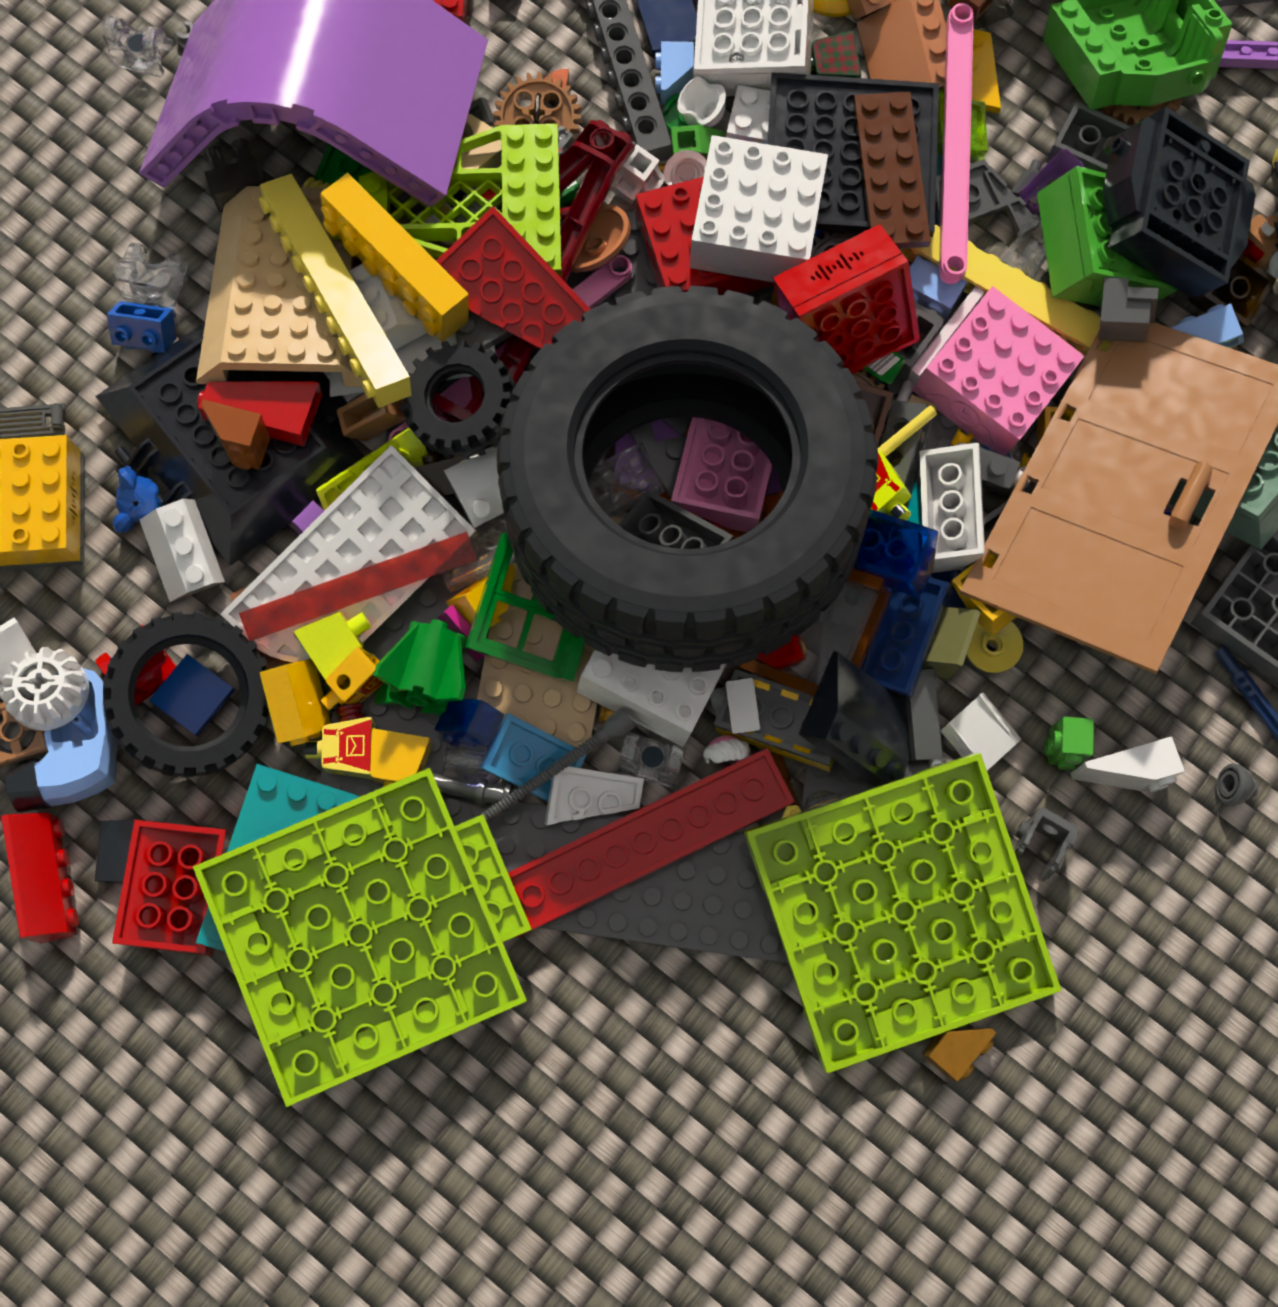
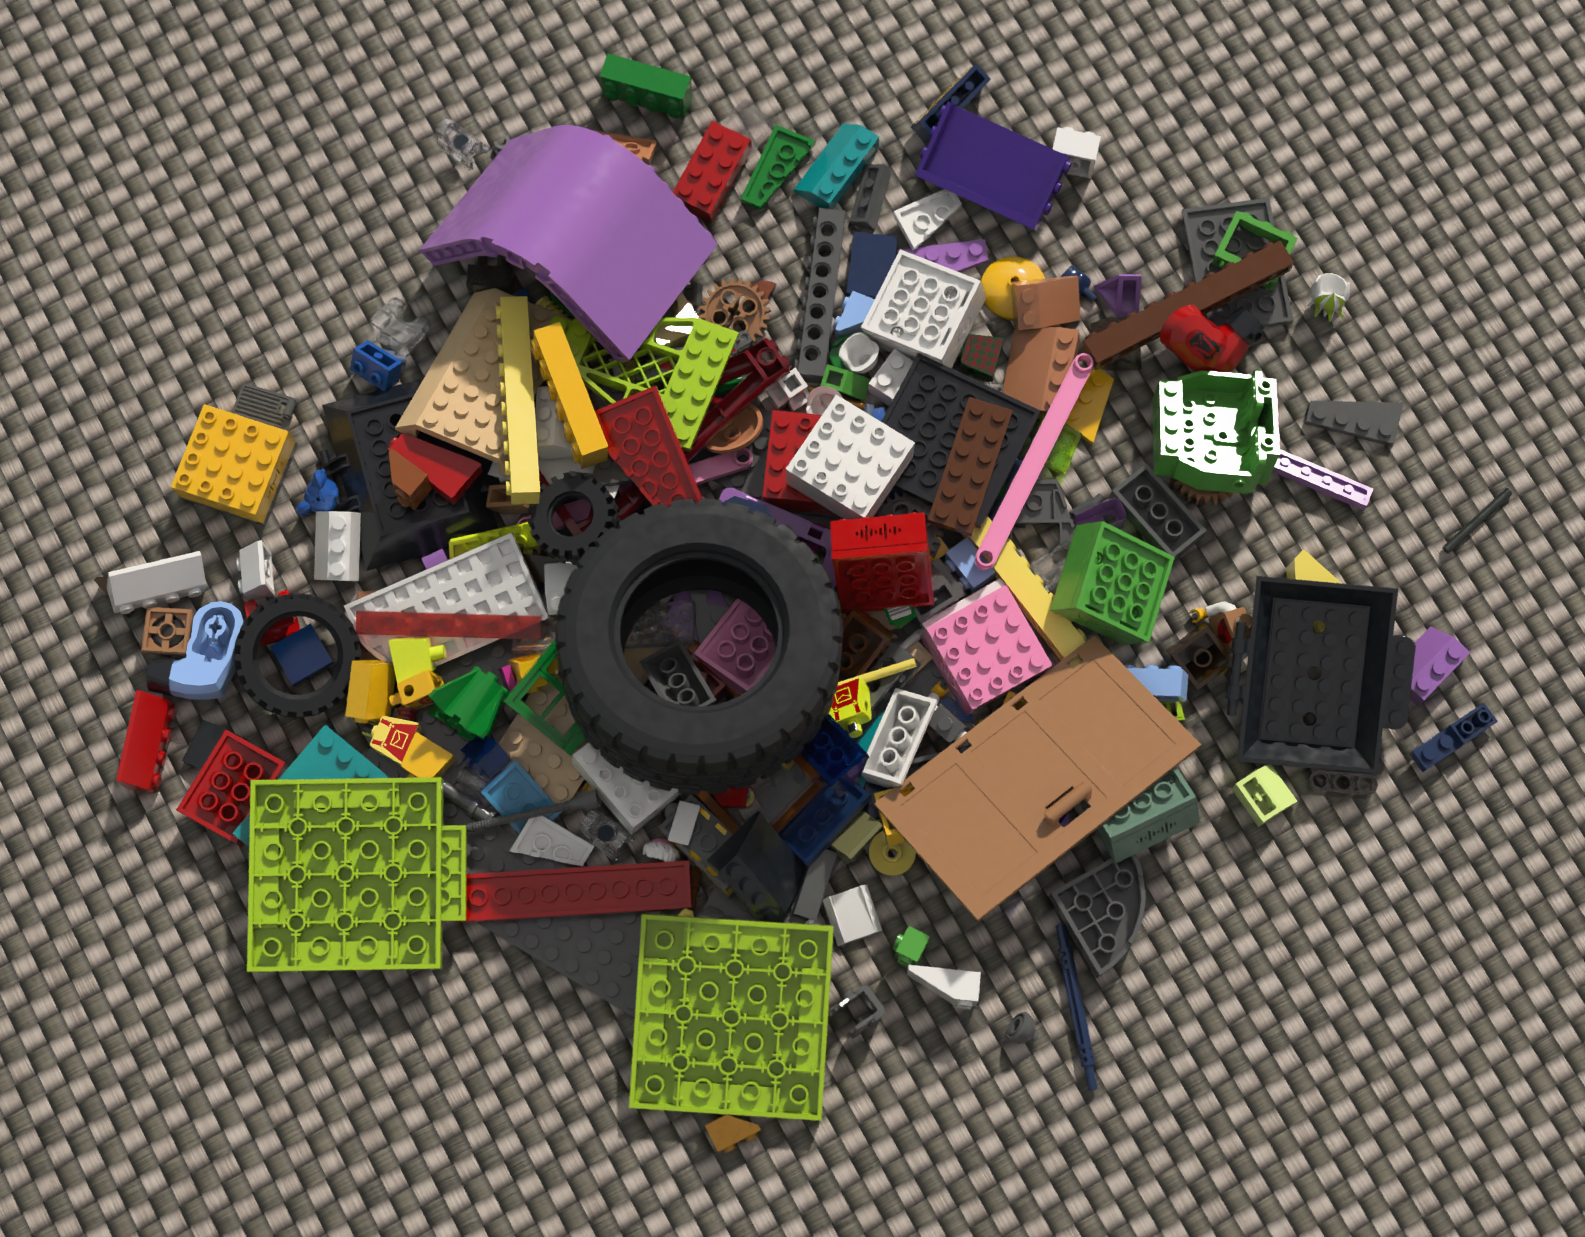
camera: 25 degrees right, 0 degrees up
white gear [0,647,89,731] -> none
dark grey plate [1099,277,1159,342] -> none
black piece [1102,106,1256,299] -> none
none -> white slope [237,540,275,600]

